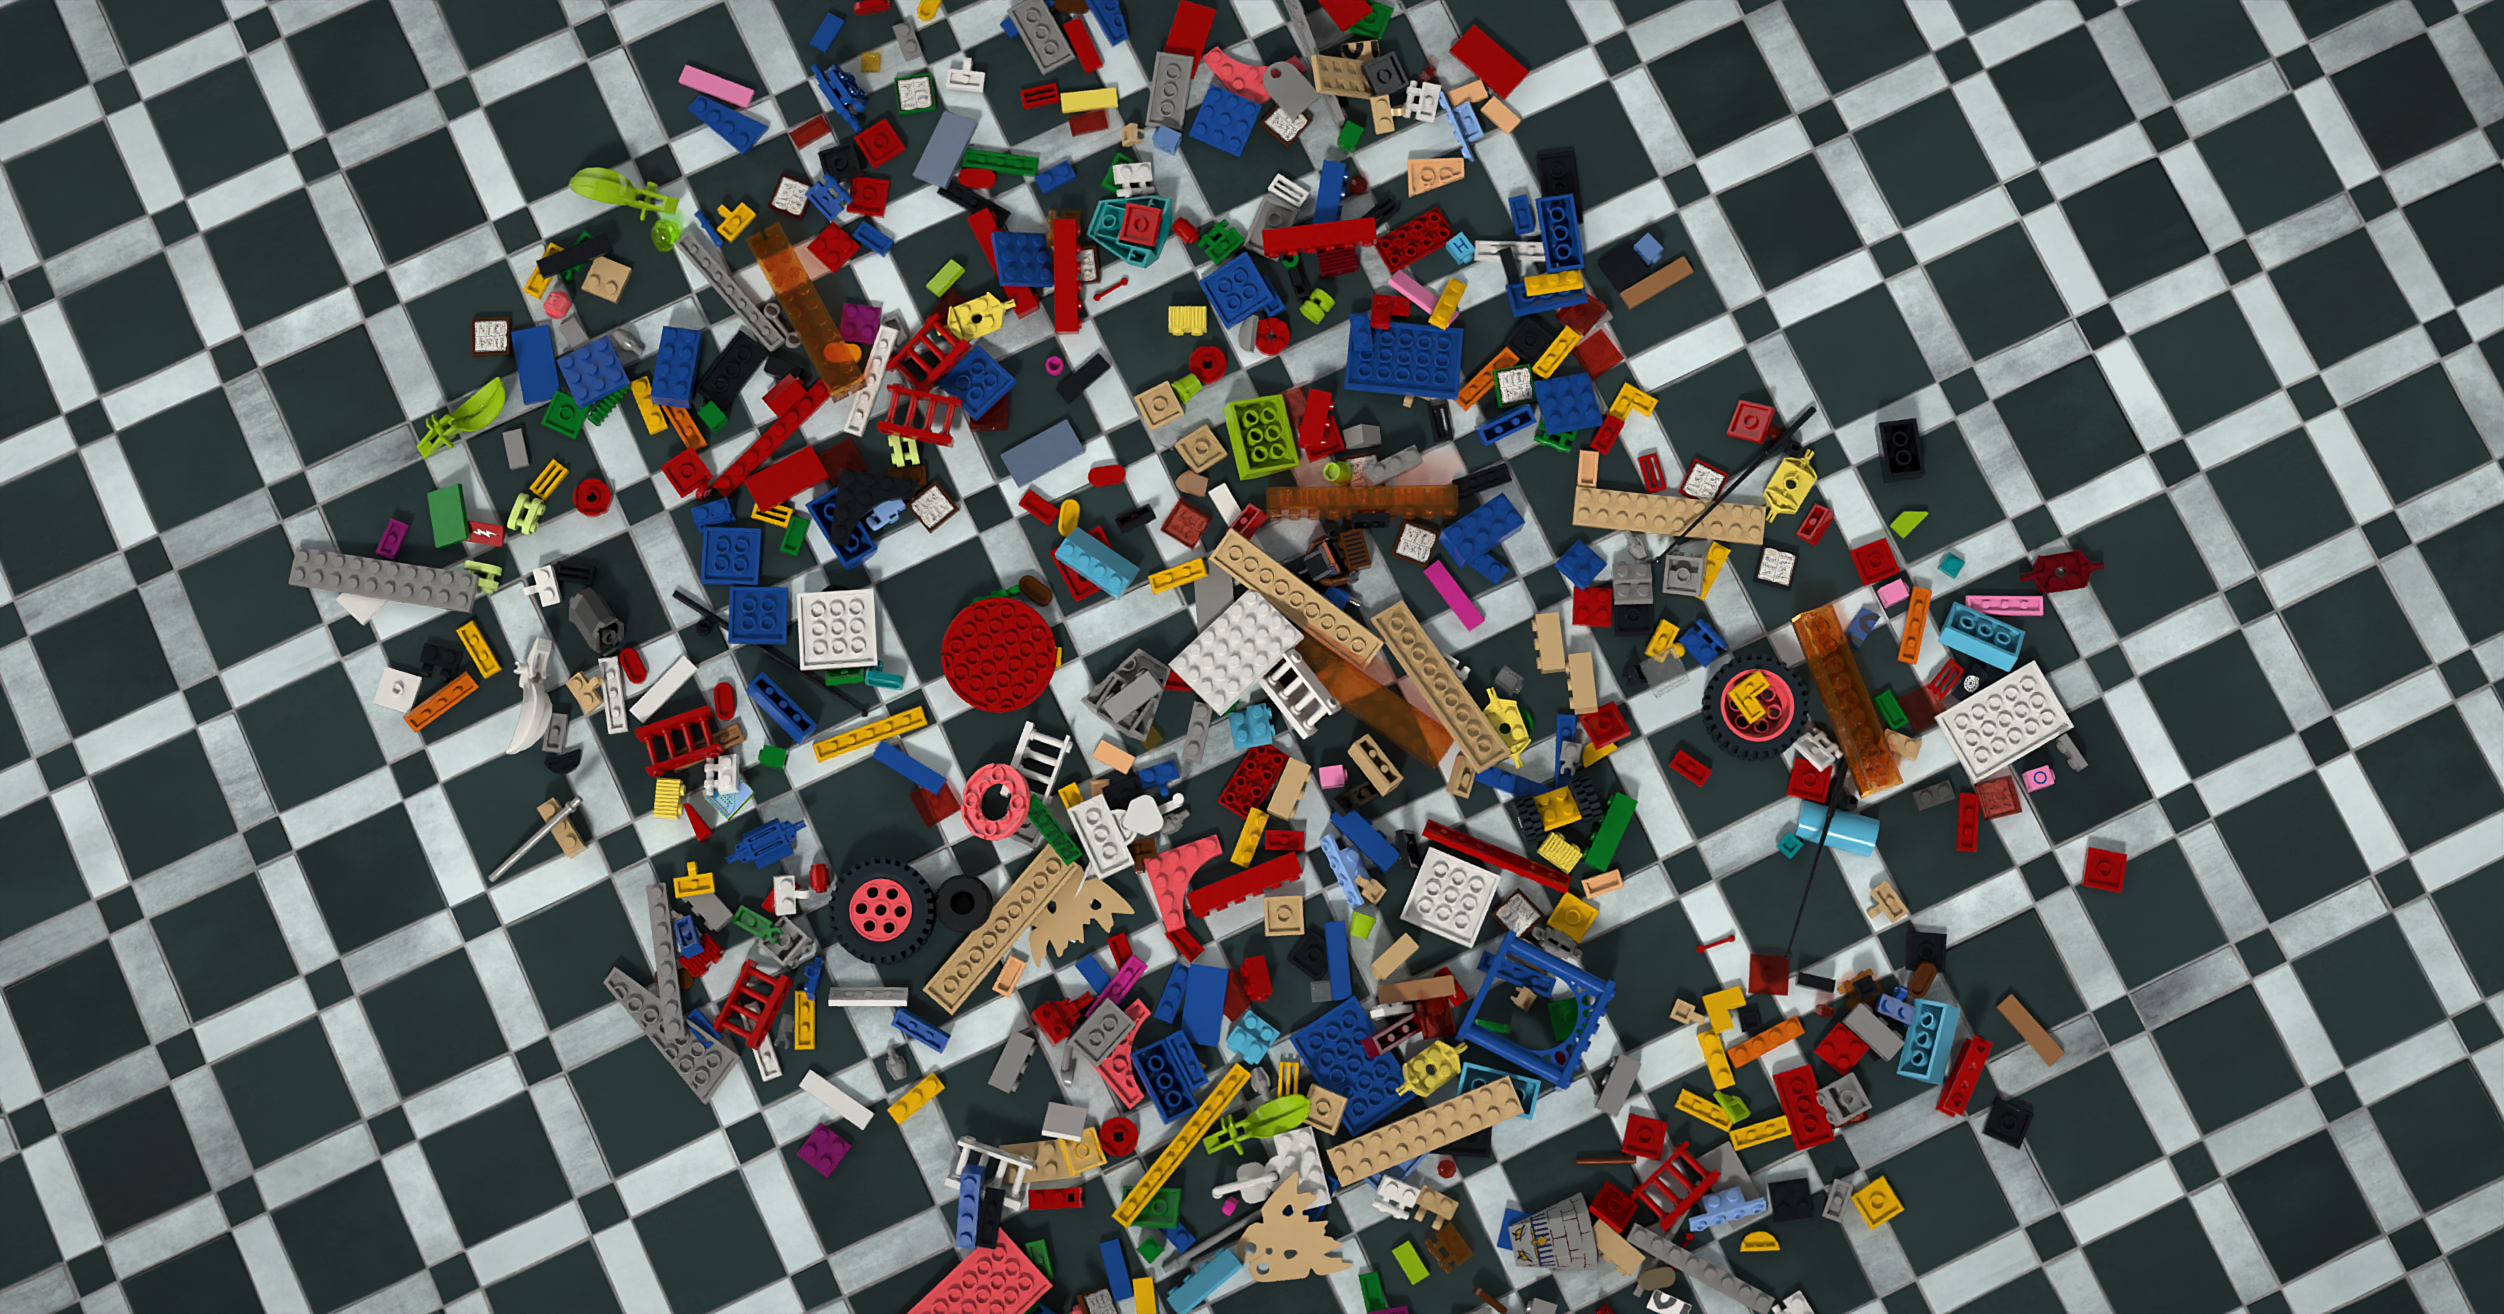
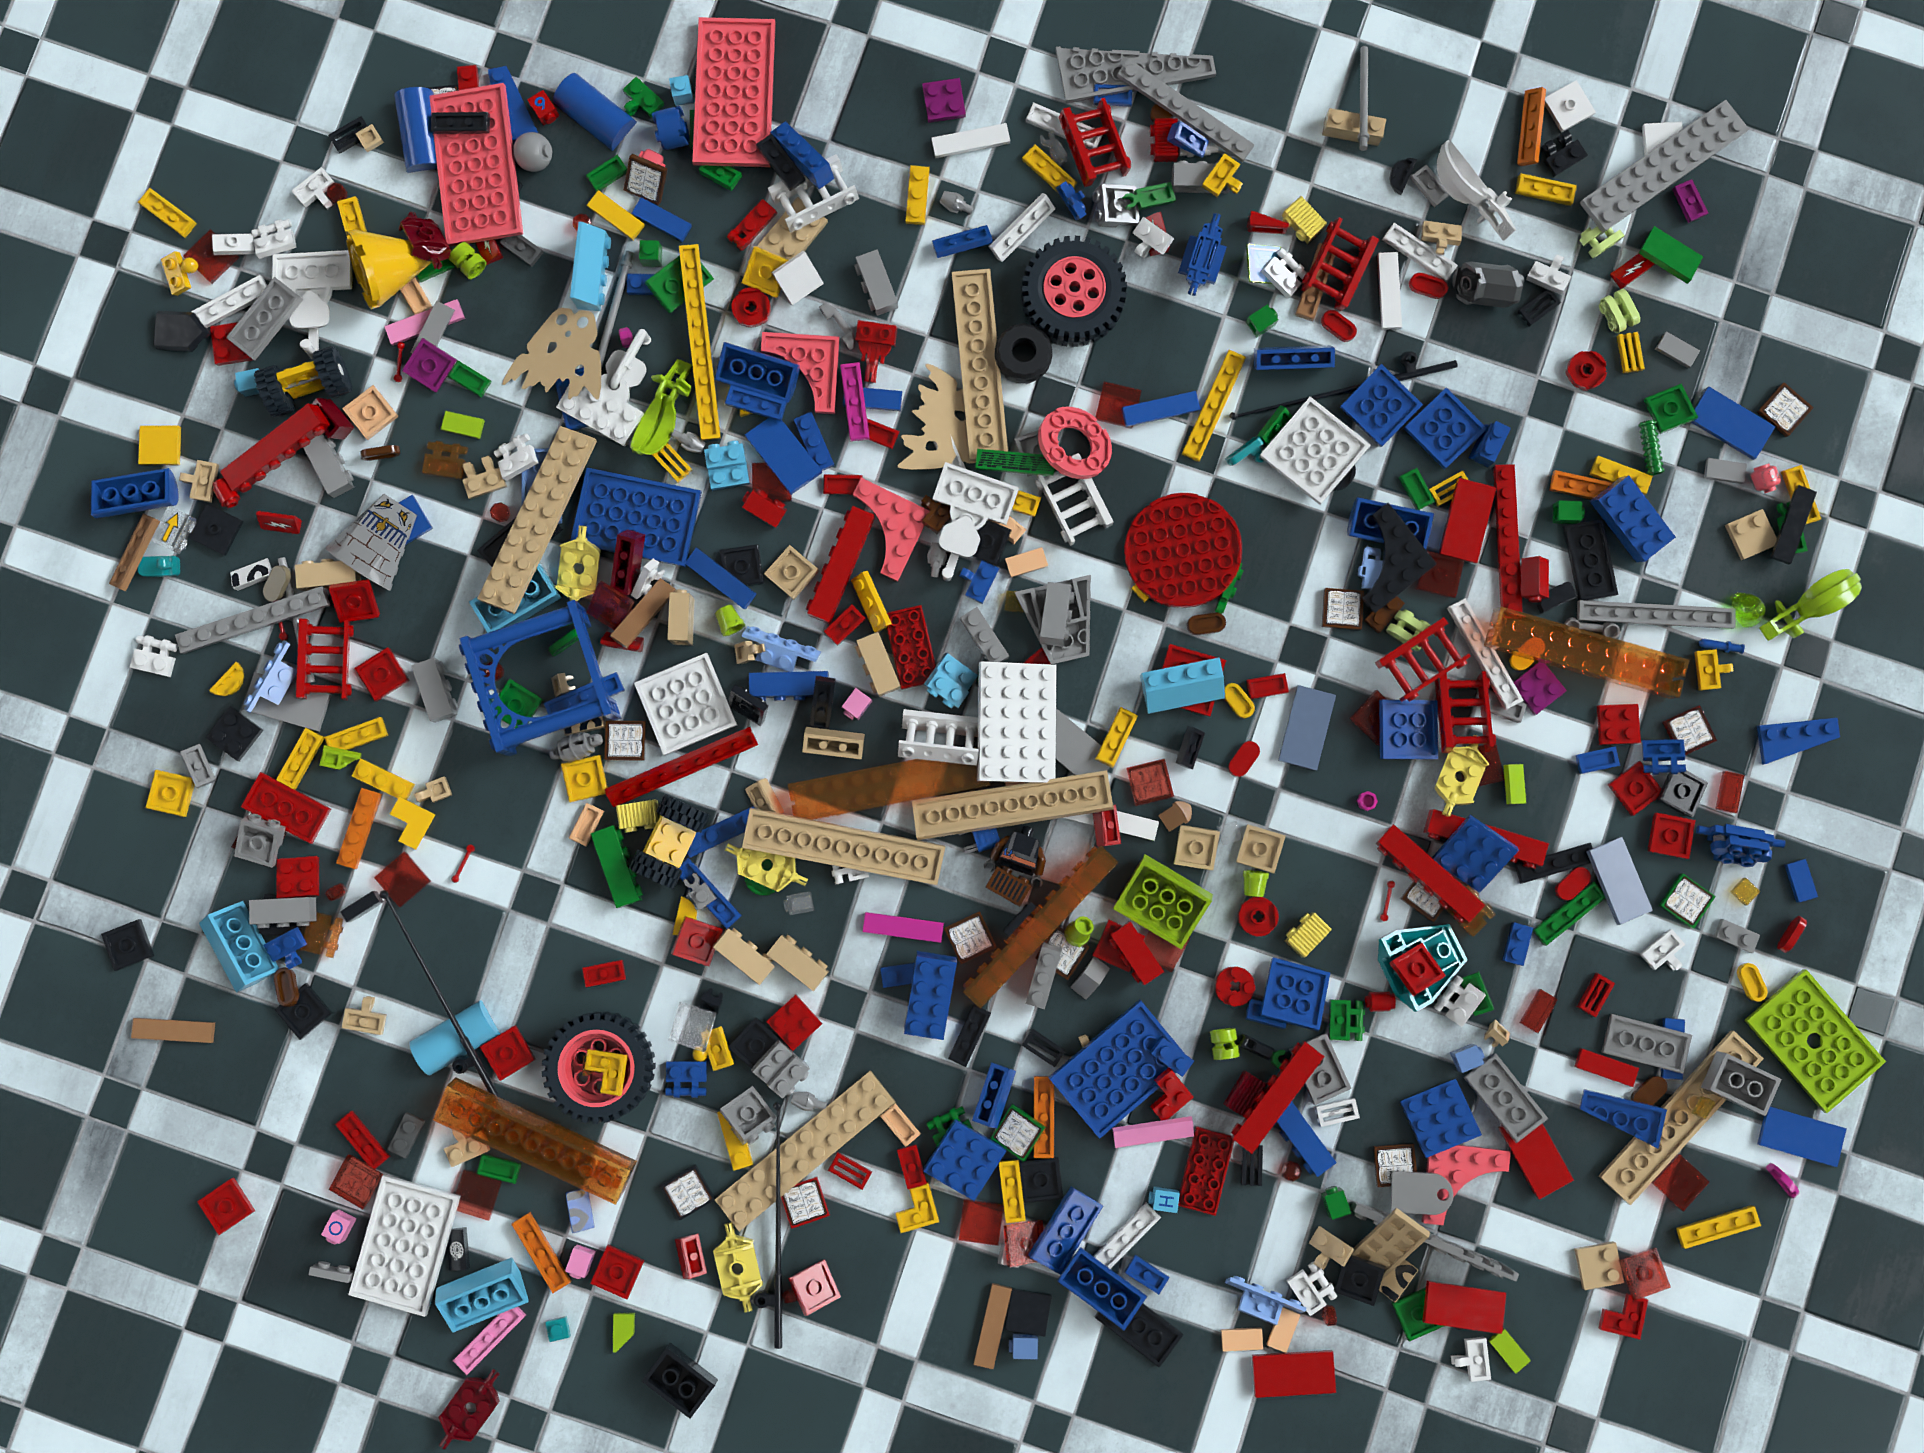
camera: 130 degrees right, 5 degrees up
lime piece [416,377,506,459] -> none
blue plate [556,335,631,409] -> none
light grey piece [612,328,644,356] -> none
red plate [660,446,713,498] -> none
bright pink tile [679,65,755,109] -> none
red tile [696,482,713,501] -> none
red brick [809,863,831,893] -> none
light nougat tile [992,955,1027,998] -> none
black tile [1056,353,1111,404] -> none
light yellow tile [1060,88,1118,113] -> none
light grey plate [1068,998,1136,1068] -> none
light grey tile [1238,315,1259,353] -> none
tan plate [1303,1083,1349,1135] -> none
clear tile [1310,980,1332,1003] -> none
light nougat wing [1407,158,1464,197] -> none
yellow plate [1428,277,1467,330] -> none
black piece [1498,247,1520,285] -> none
yellow plate [1524,269,1583,296] -> none
blue plate [1554,539,1607,591] -> none
copper bar [1576,1156,1636,1165] -> none
black tile [1738,1010,1762,1033] -> none
teal plate [1775,832,1803,859] -> none
white plate [1793,727,1844,772] -> none
black plate [1852,975,1879,1001] -> none
red tile [1927,658,1965,700] -> none
red fence [1935,1035,1993,1118] -> none

